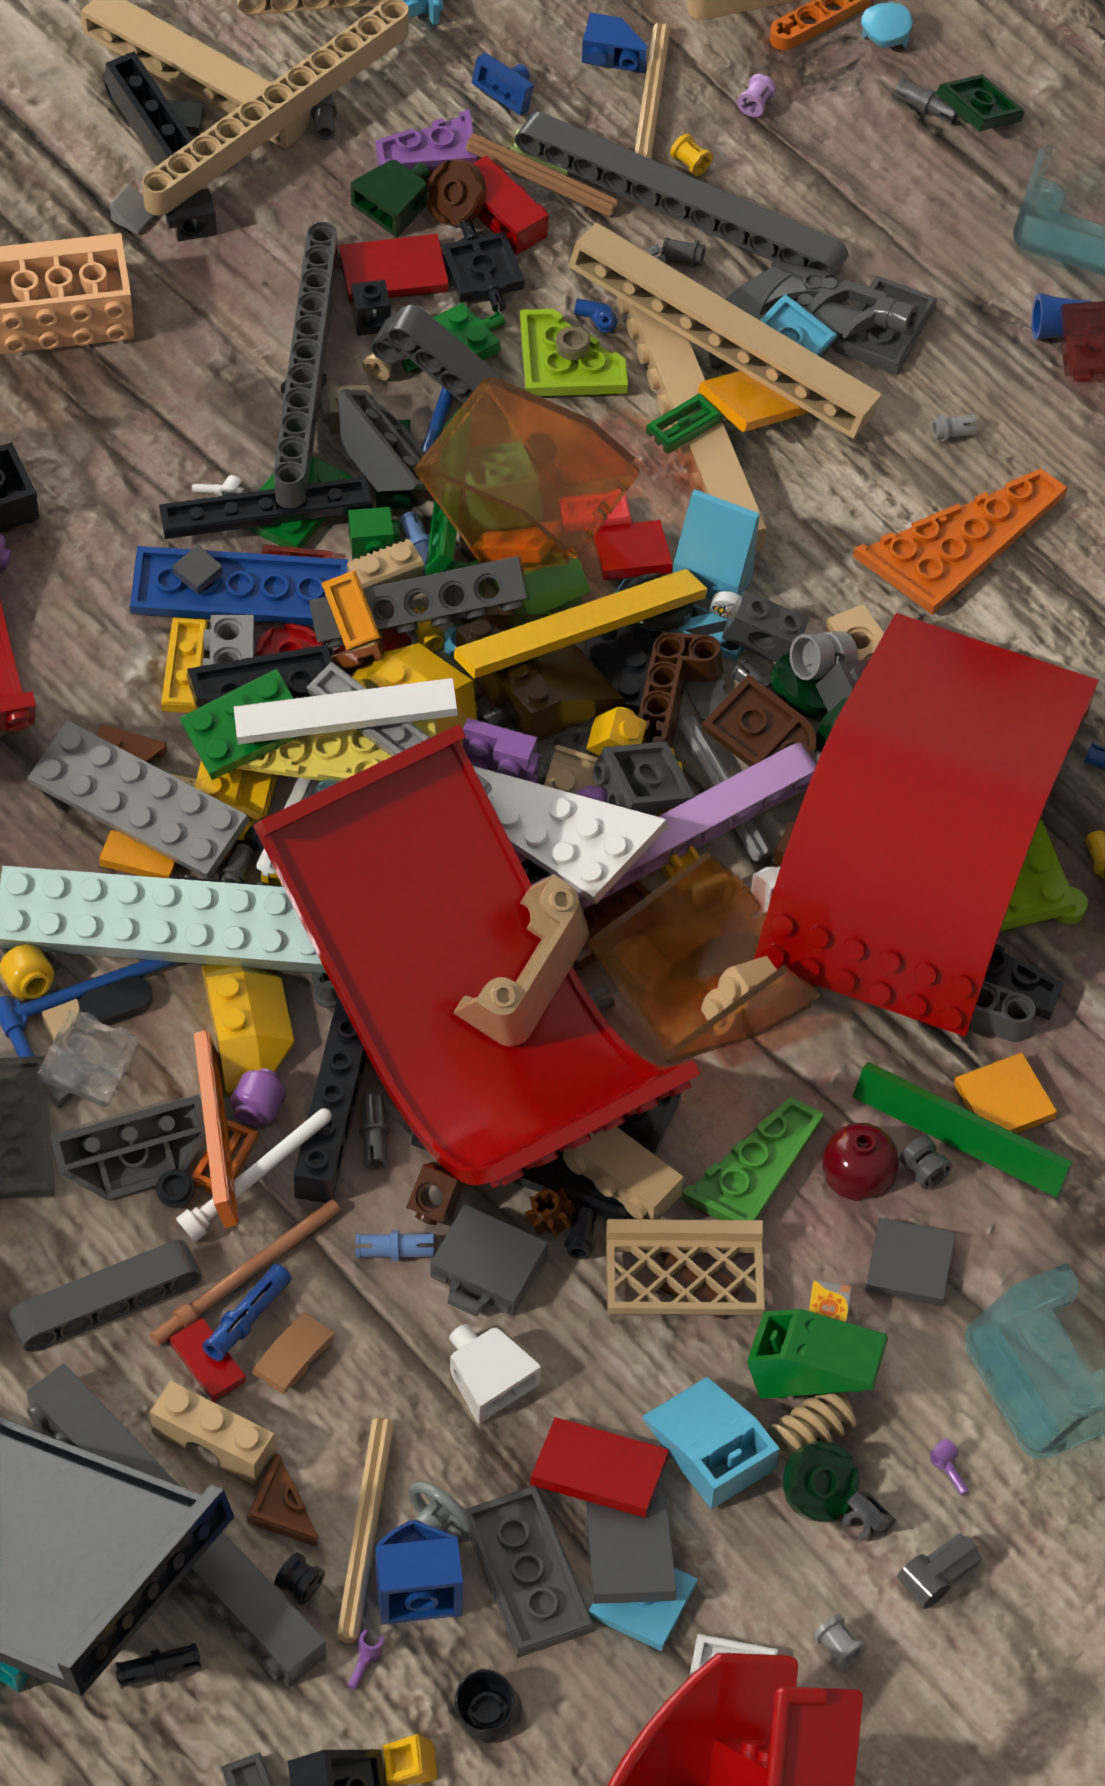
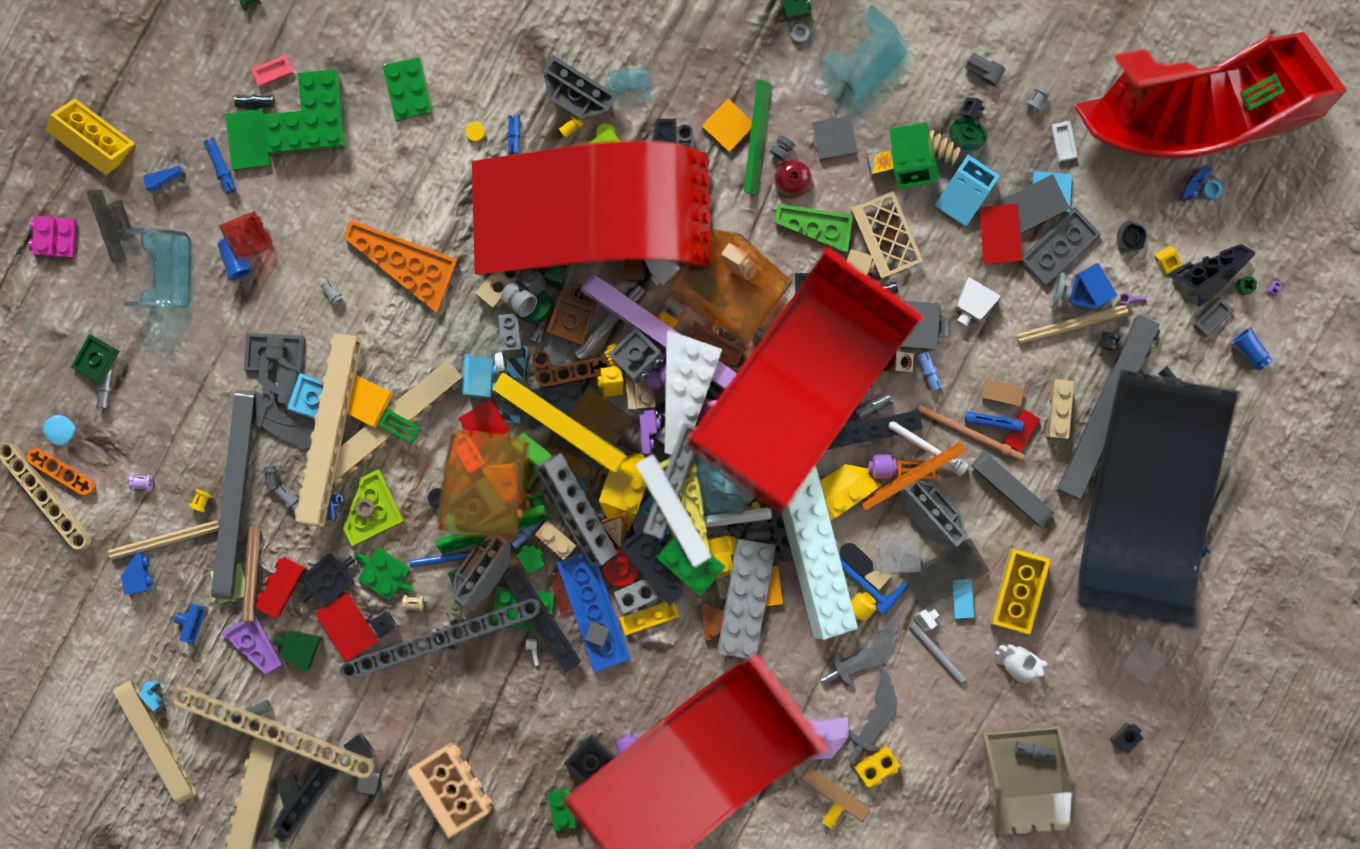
camera: 105 degrees left, 30 degrees up
black plate [156,1169,195,1208] -> none
dark orange tile [247,1453,319,1547] -> none
light orange tile [321,570,381,650] -> none
dark grey beam [371,305,507,416] -> none
reddish brown tile [426,159,487,226] -> none
tan windscreen [453,874,589,1047] -> none
medium lavender hand [930,1438,969,1496] -> none

